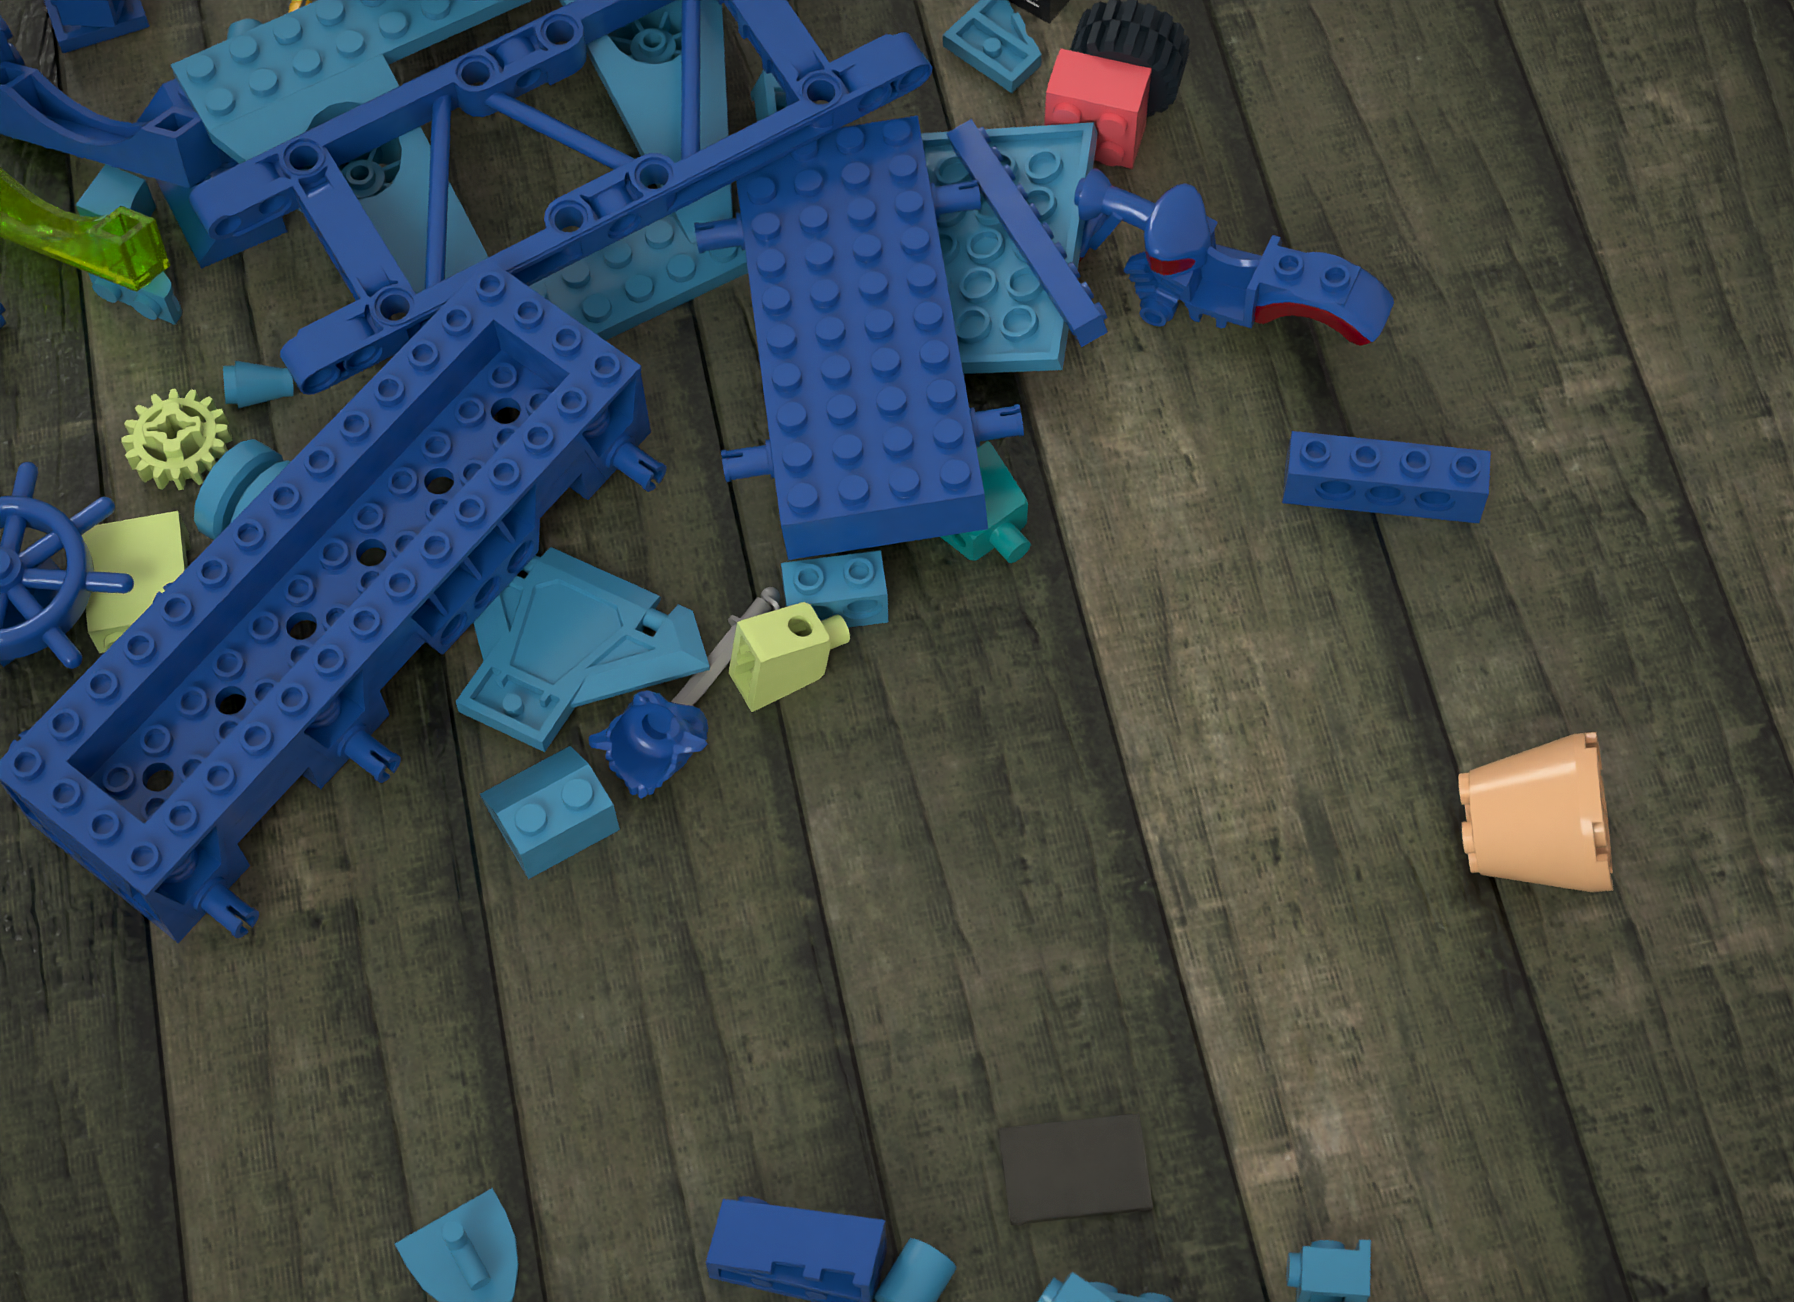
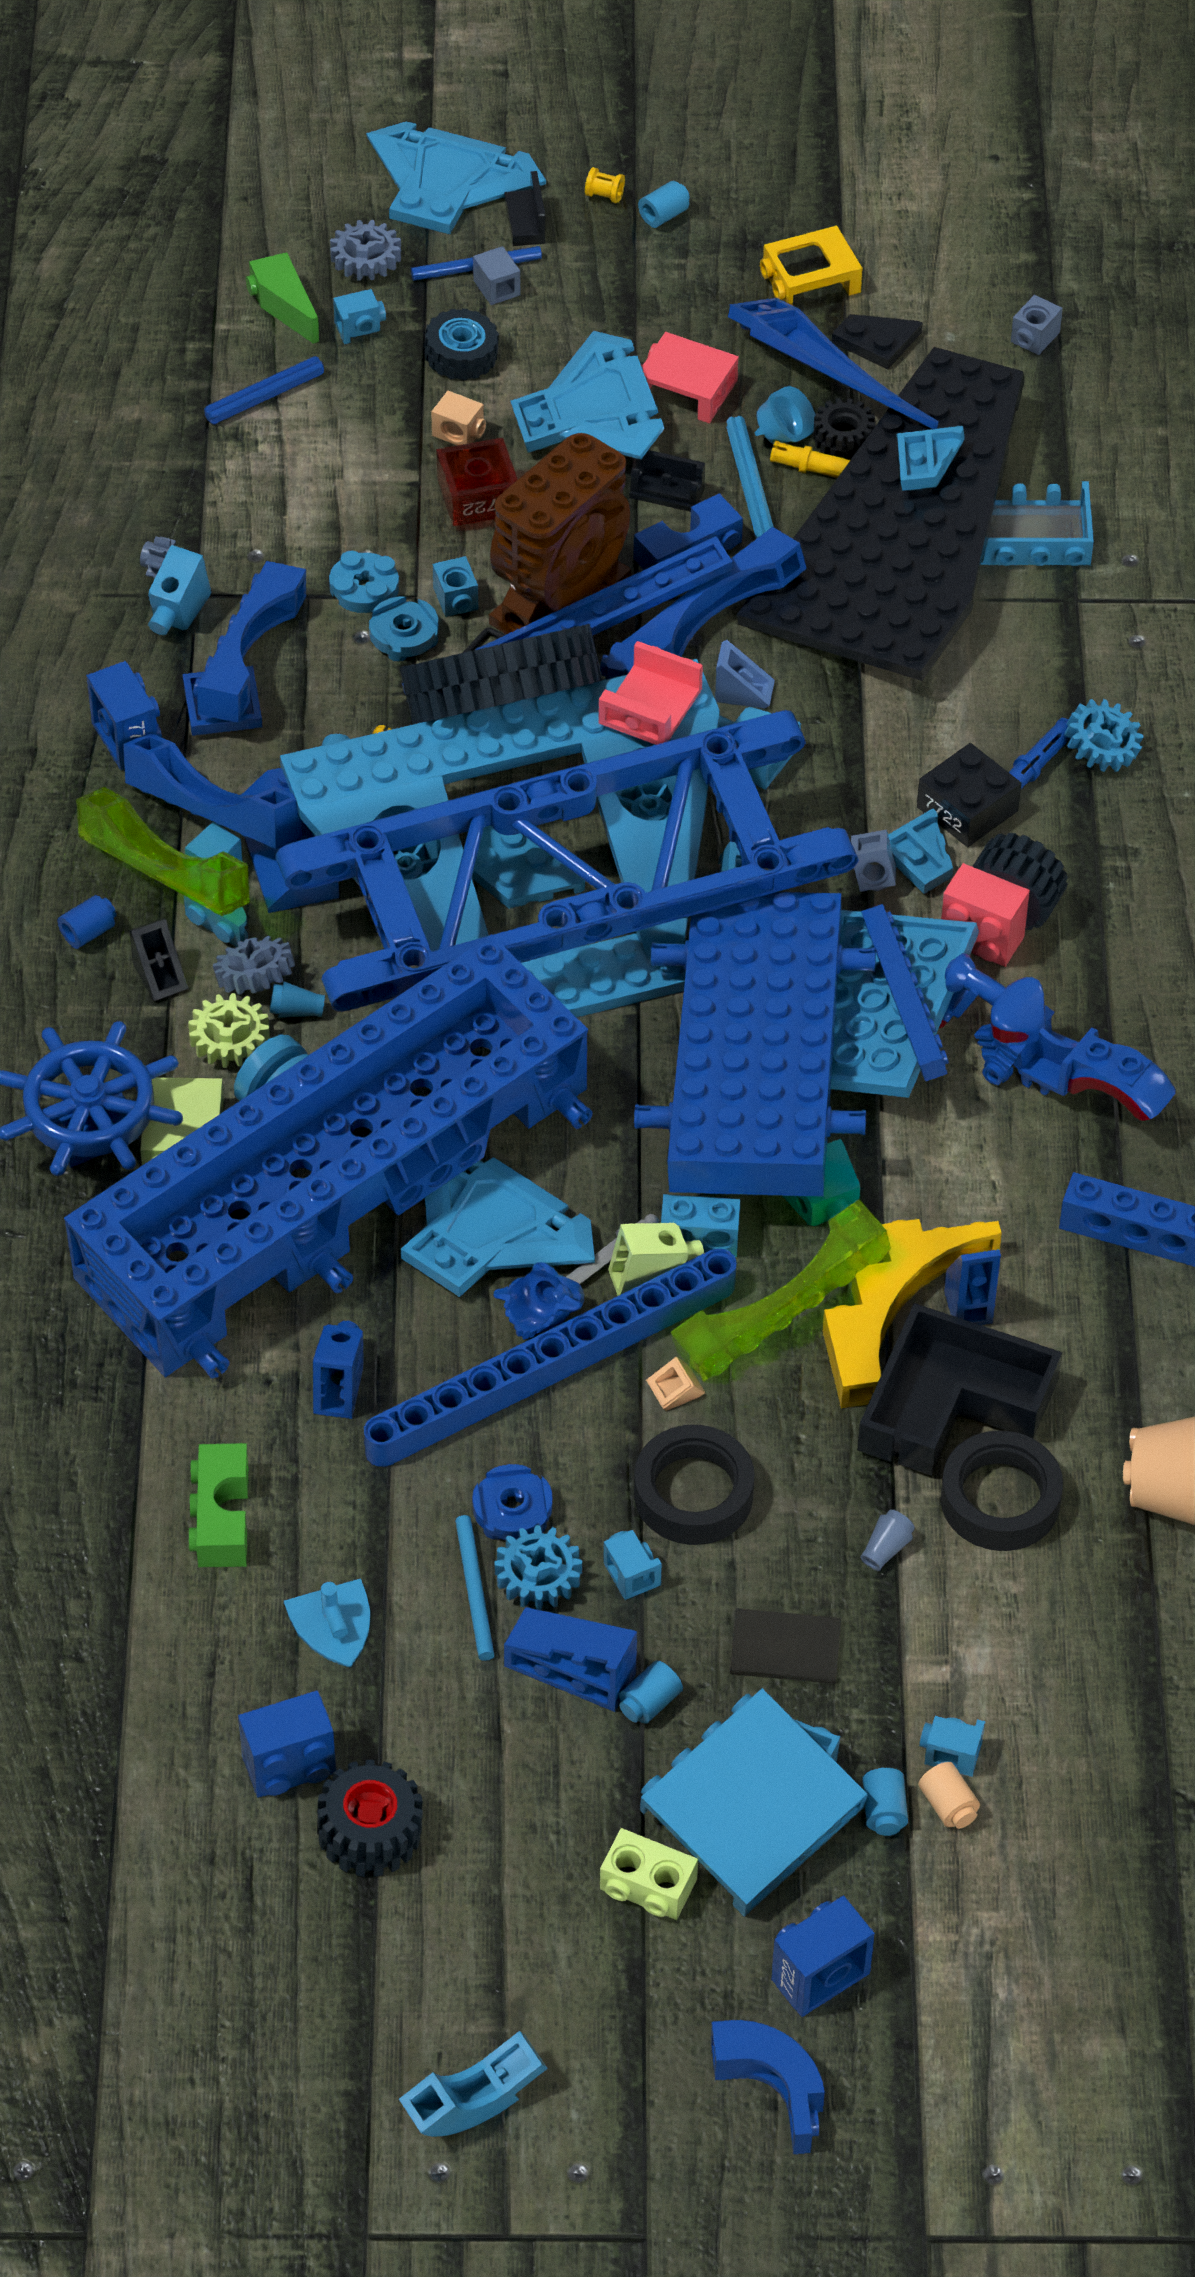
camera: 10 degrees right, 10 degrees down
dark azure slope [480,746,620,879] -> none
none -> black slope [129,918,189,1001]
none -> bright green arch [189,1443,249,1567]
none -> sand blue gear [213,936,295,995]
none -> blue torso [313,1321,363,1419]
none -> blue beam [364,1249,736,1467]
none -> dark azure bar [455,1515,494,1661]
none -> dark azure wing [472,825,585,909]
none -> blue plate [472,1464,553,1540]
none -> dark azure gear [494,1525,582,1610]
none -> dark azure brick [603,1530,662,1600]
none -> black tyre [634,1425,755,1545]
none -> light nougat slope [646,1357,705,1411]
none -> clear neon green arch [671,1199,891,1382]
none -> yellow arch [823,1219,1002,1408]
none -> sand blue brick [851,830,896,892]
none -> black piece [857,1303,1063,1476]
none -> sand blue cone [860,1510,915,1571]
none -> black tyre [941,1431,1063,1551]
none -> blue slope [944,1249,1001,1325]

